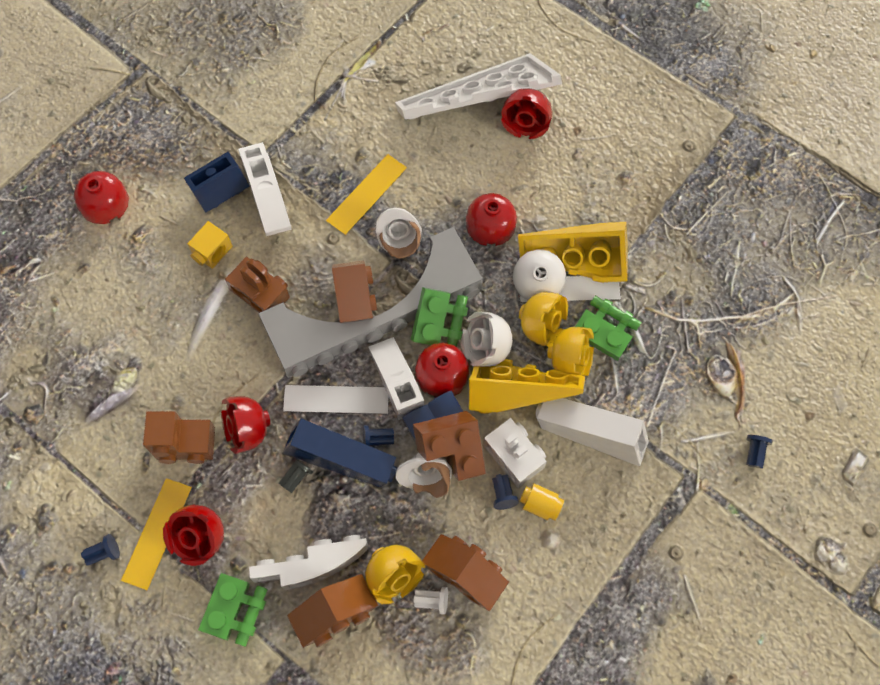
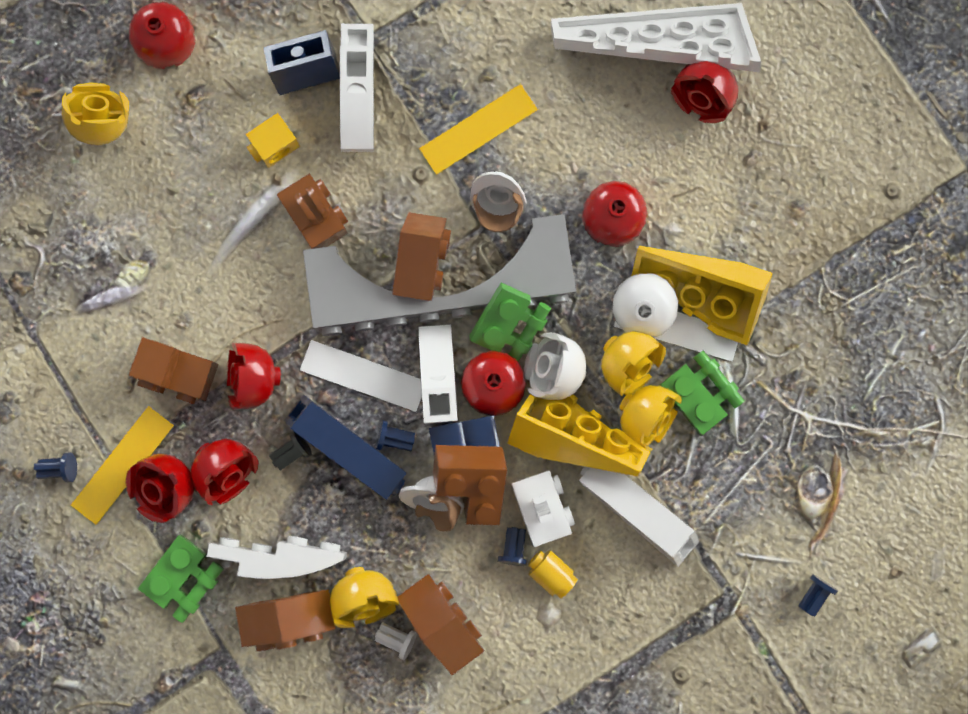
camera: 15 degrees right, 15 degrees up
none -> yellow cylinder [62,82,129,145]
none -> red cylinder [190,438,259,505]

